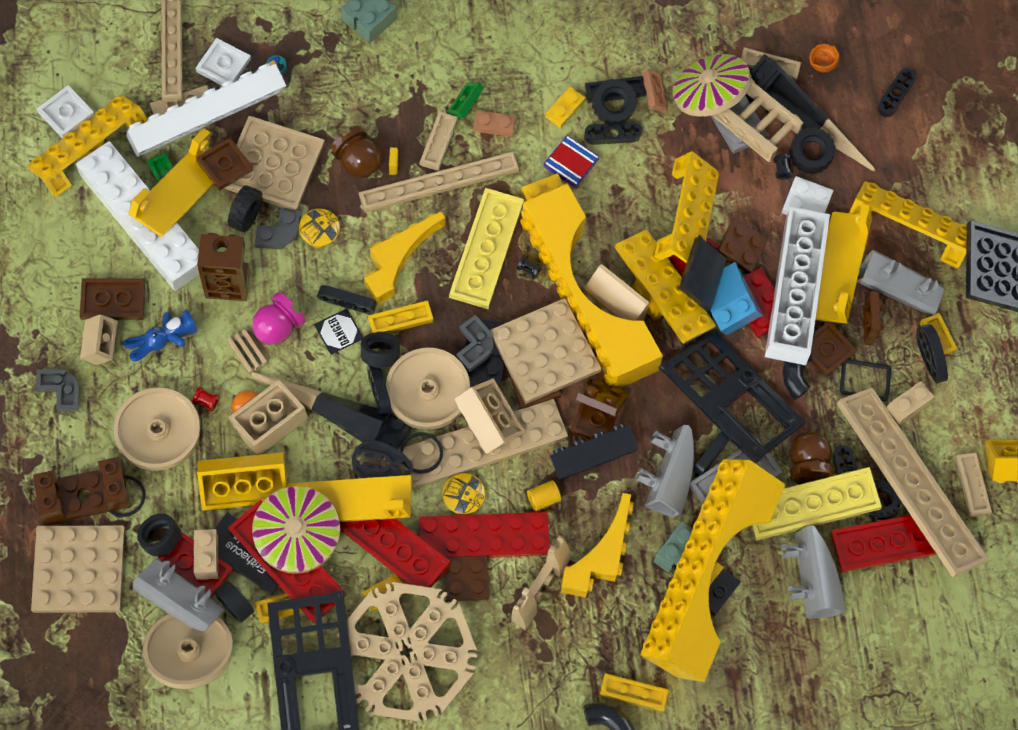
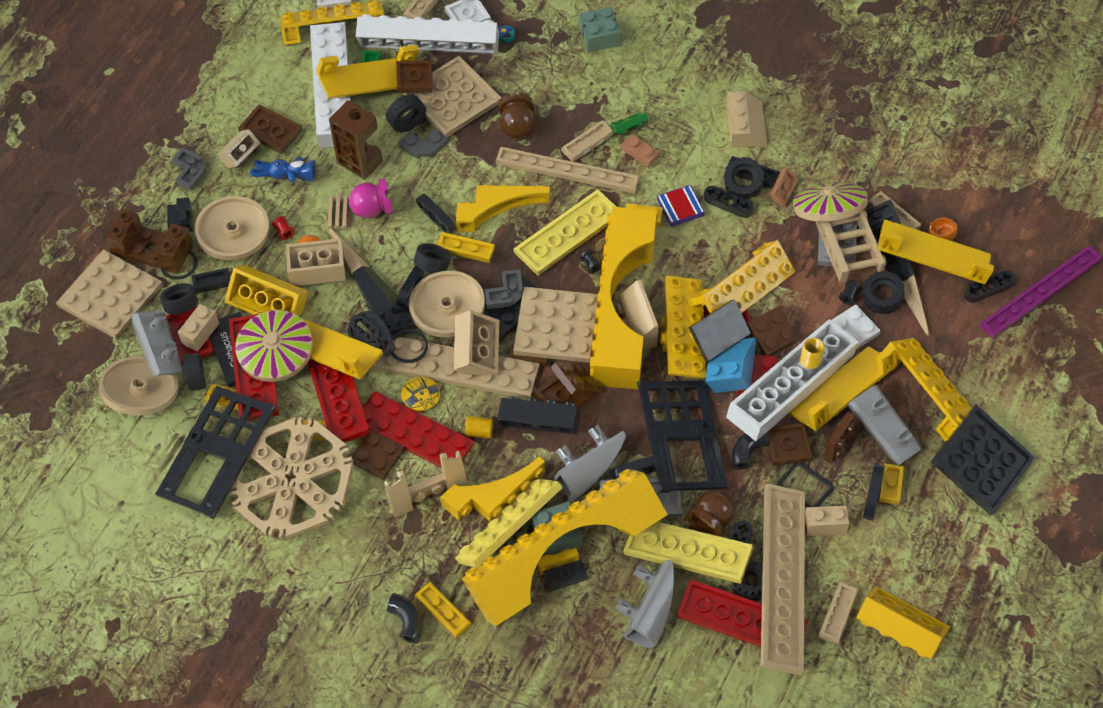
camera: 40 degrees right, 10 degrees down
yellow dish [299,209,340,248] -> none
sticker [314,308,363,355] -> none
yellow tile [389,147,398,175] -> none
yellow plate [545,86,586,128] -> none
none -> black piece [167,197,193,232]
none -> black tile [191,268,230,294]
none -> light yellow plate [455,479,563,568]
none -> tan slope [727,91,767,147]
none -> yellow piece [800,338,825,369]
none -> yellow bracket [877,220,994,284]
none -> magenta plate [979,245,1103,339]

